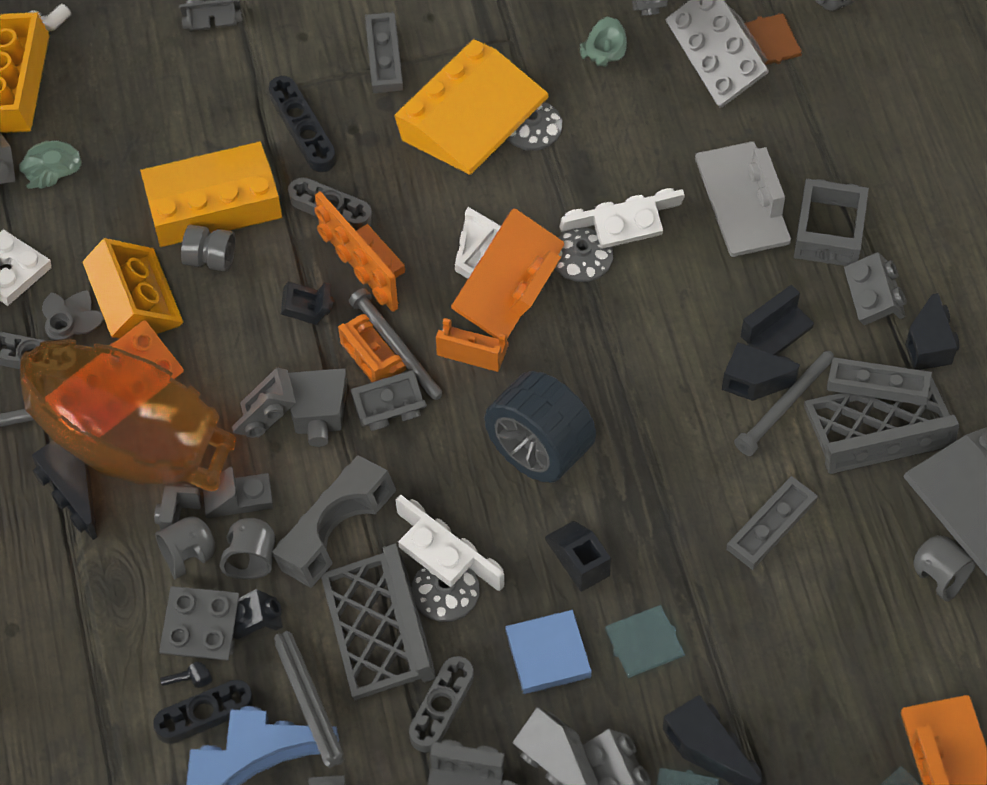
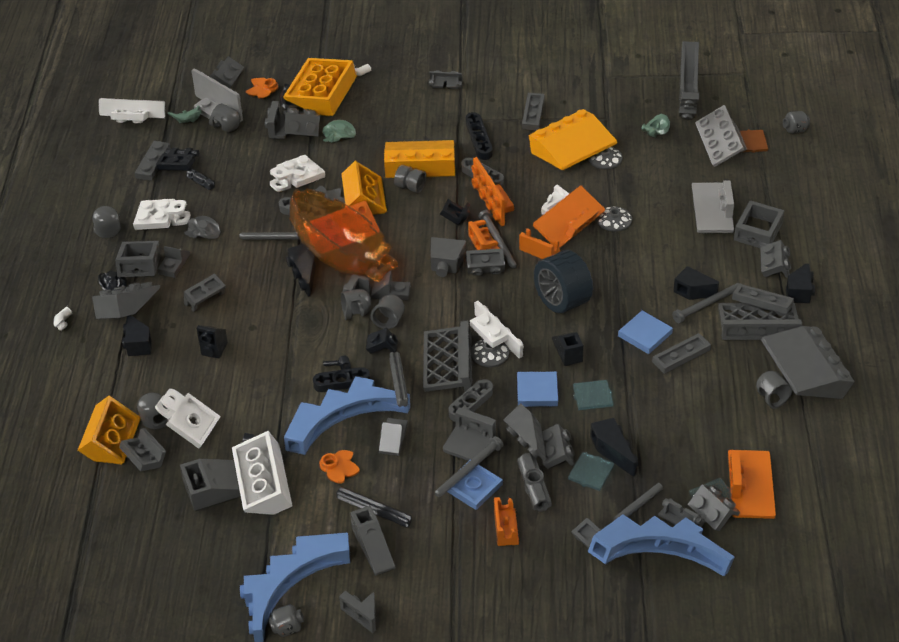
camera: 15 degrees right, 15 degrees down
dark grey hinge [159,586,239,661] -> none
dark grey bracket [232,368,296,438] -> none
dark grey arch [272,455,396,588] -> none
white bracket [560,188,685,249] -> none
black panel [741,285,814,355] -> none
none -> medium blue tile [618,310,673,354]

